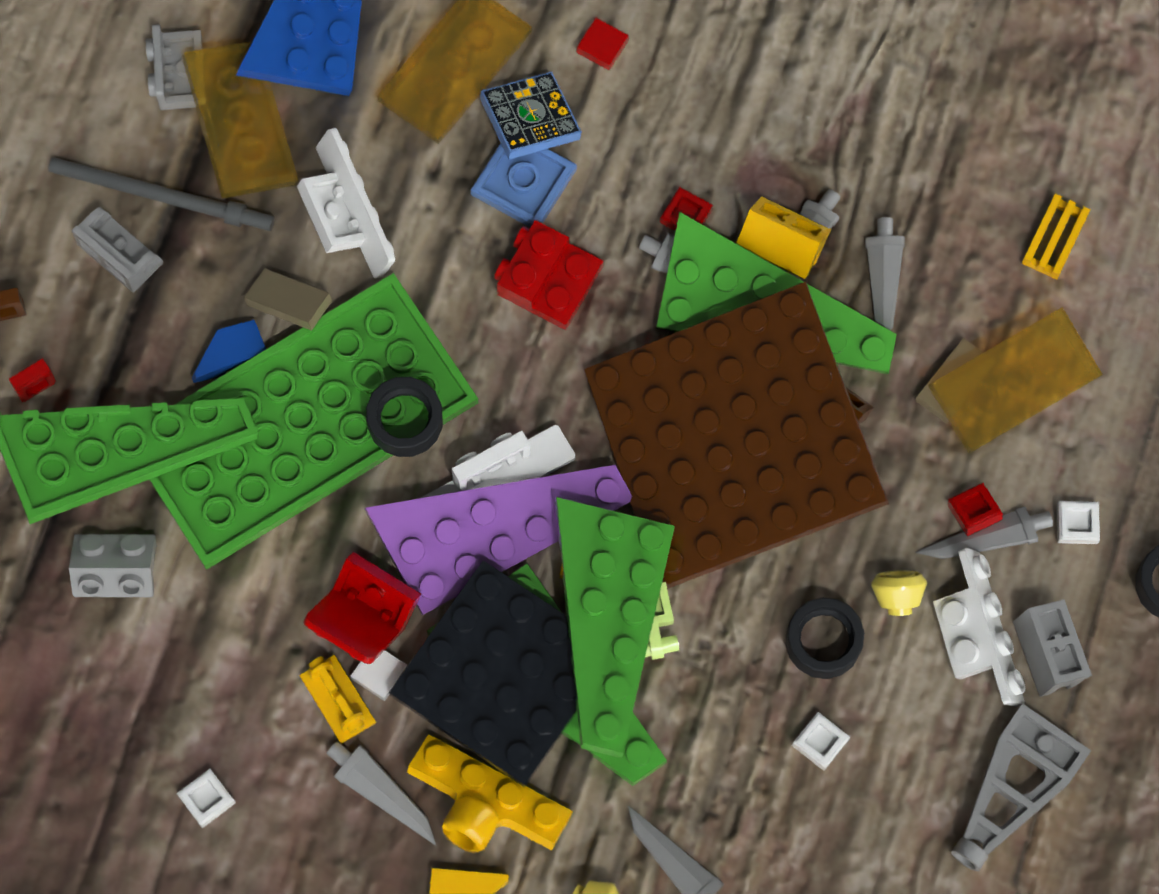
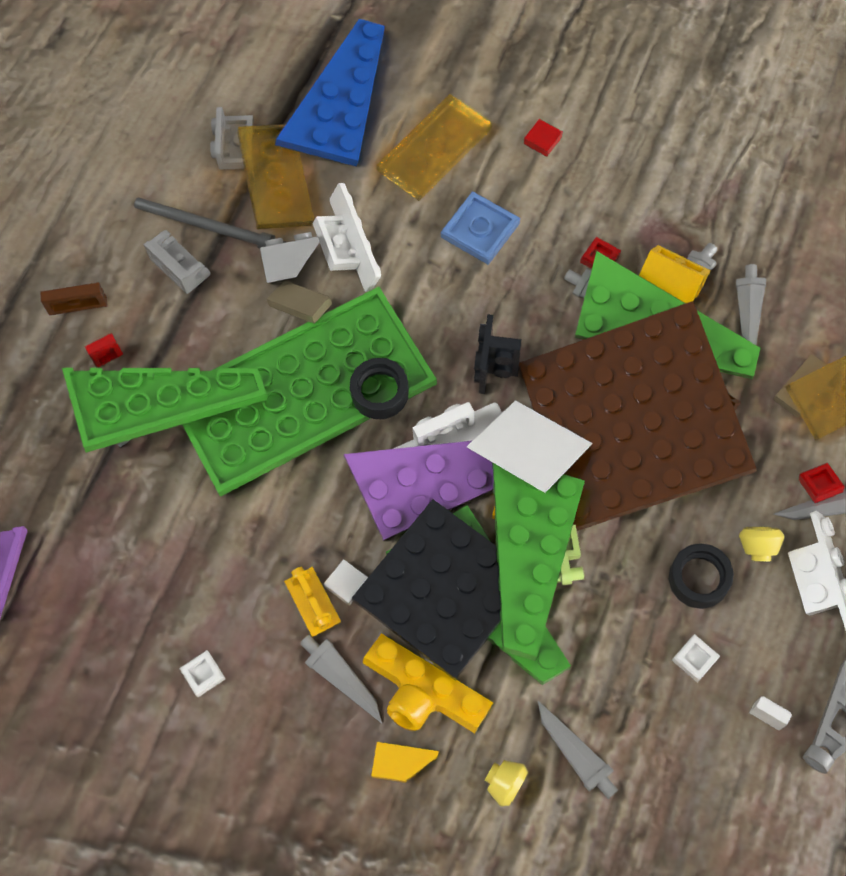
camera: 10 degrees right, 5 degrees down
light grey bracket [69,534,157,597] -> none
blue slope [192,320,266,383] -> none
red bracket [303,552,421,664] -> none
tile [480,72,581,160] -> none
red plate [494,220,604,330] -> none
none -> light grey slope [260,232,319,283]
none -> white sticker [467,400,593,493]
none -> black bracket [474,314,522,394]
none -> white tile [749,696,792,731]

